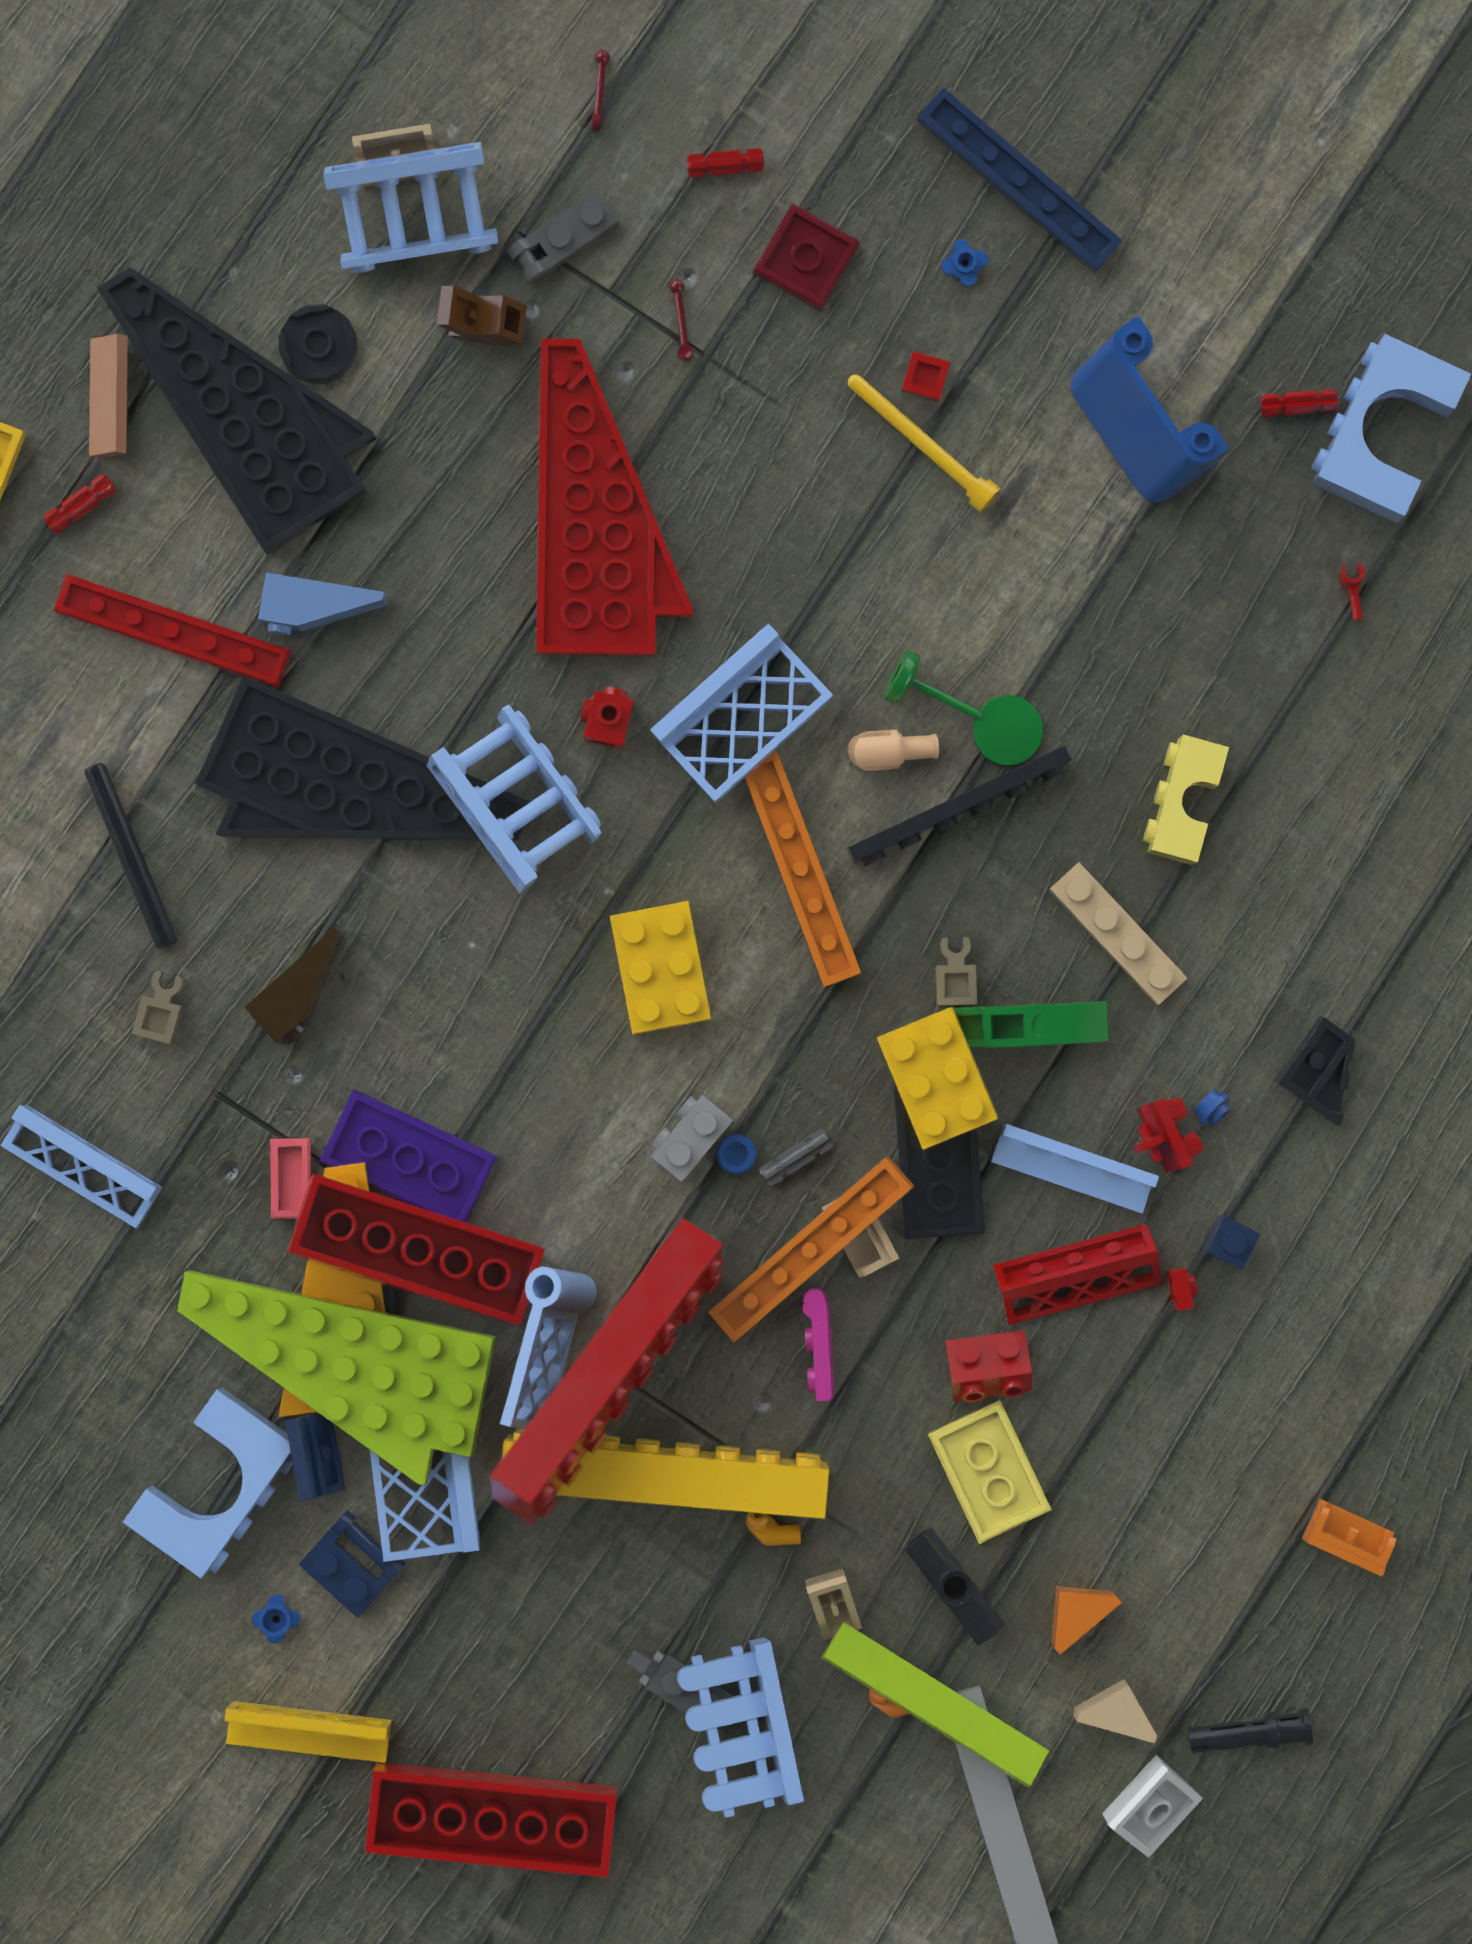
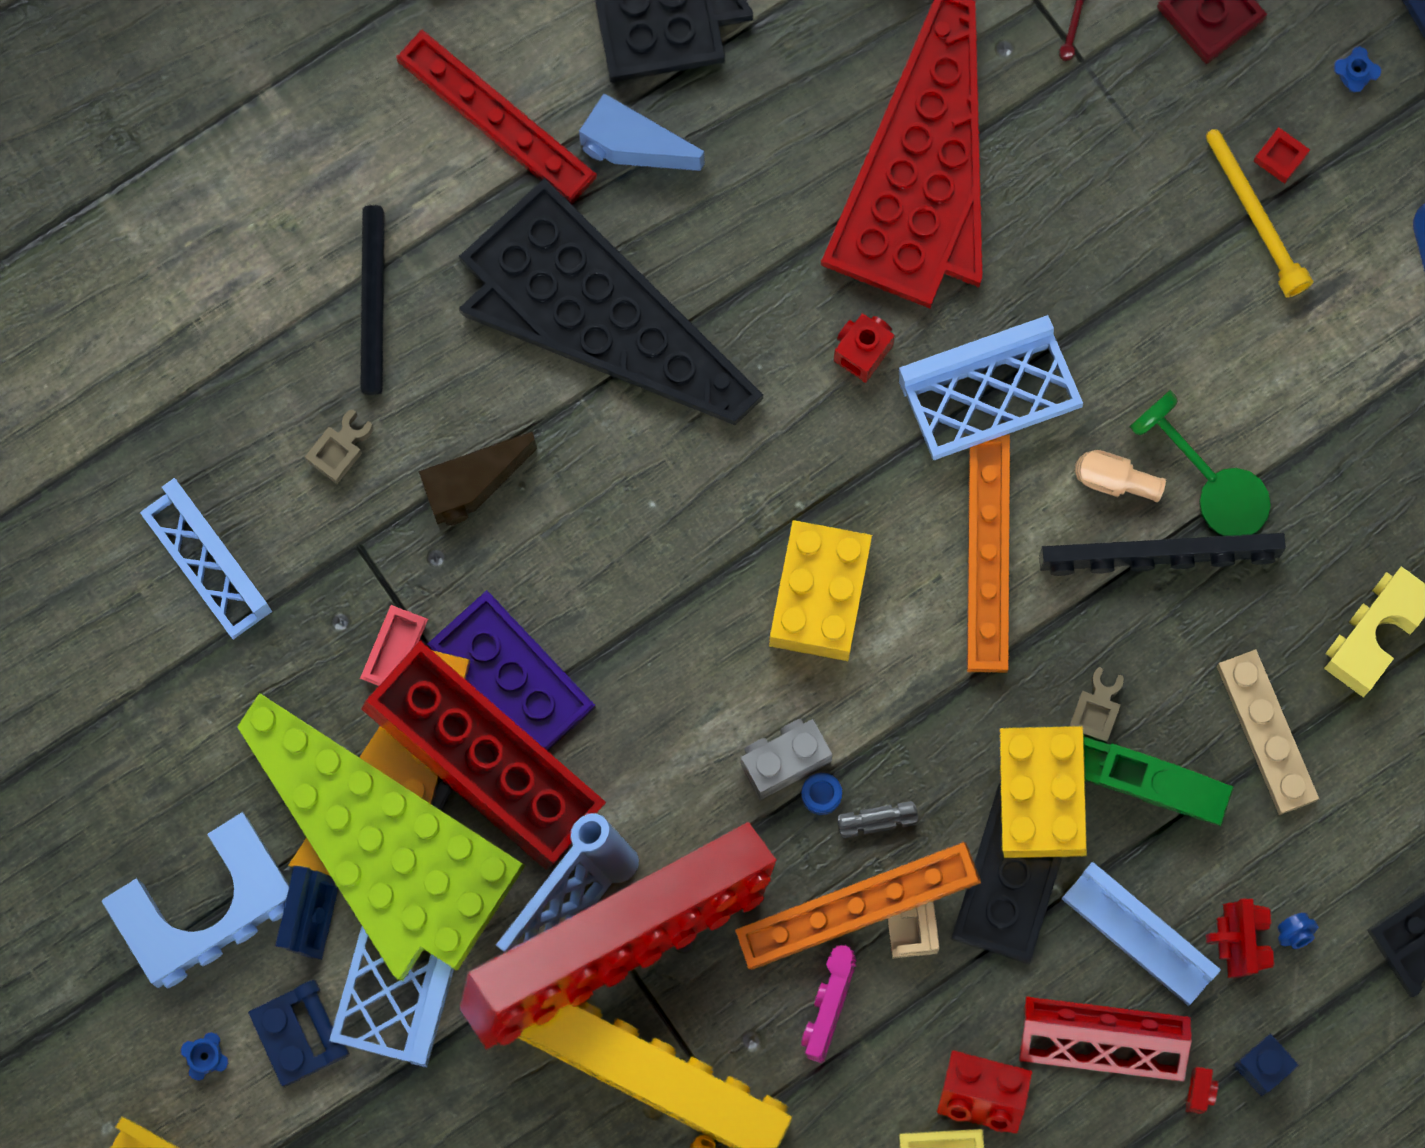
camera: 25 degrees right, 10 degrees down
light blue fence [426,705,601,894] -> none

